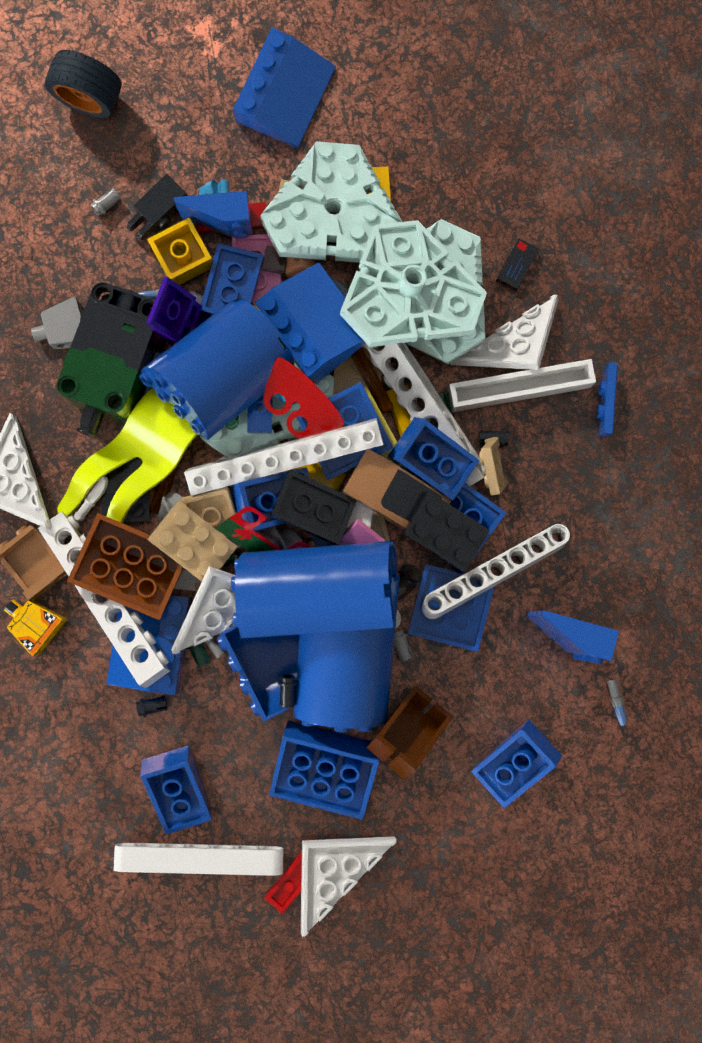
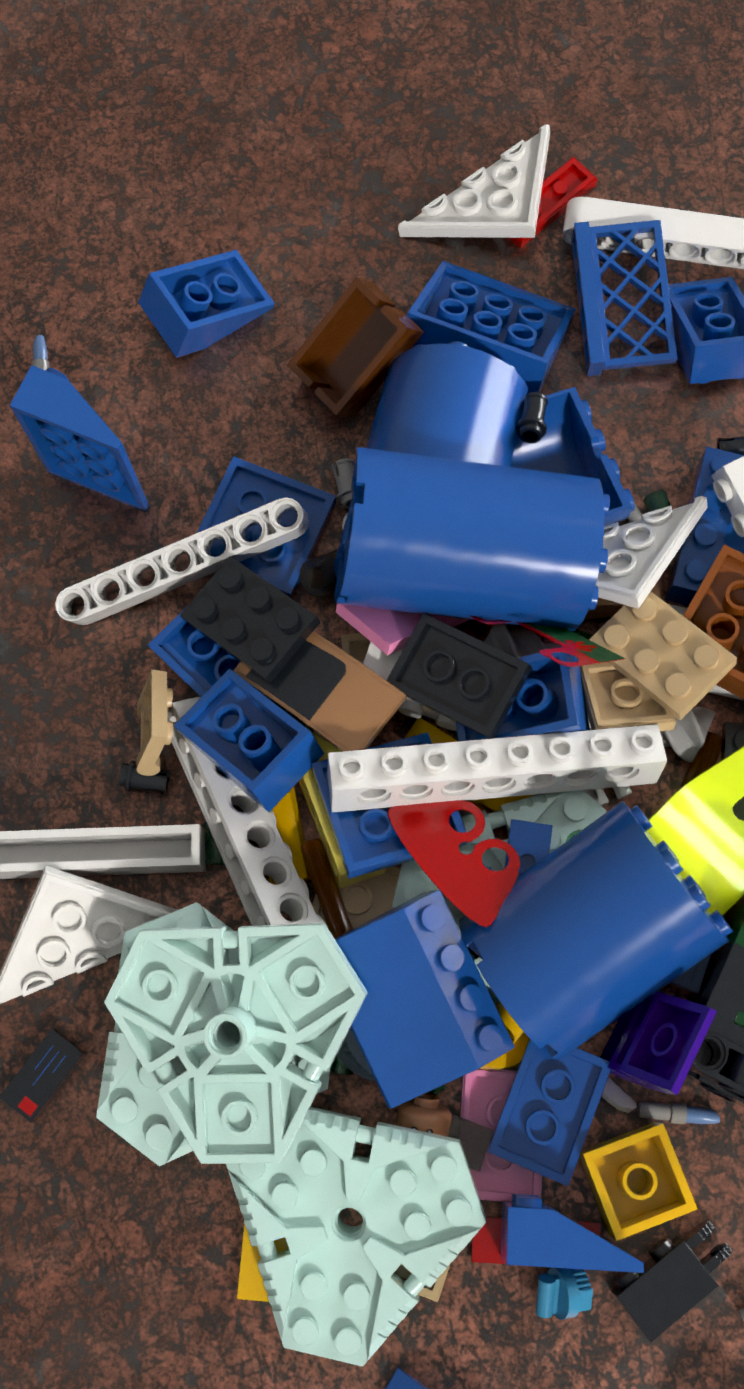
camera: 165 degrees left, 10 degrees down
none -> blue fence [571,220,677,376]

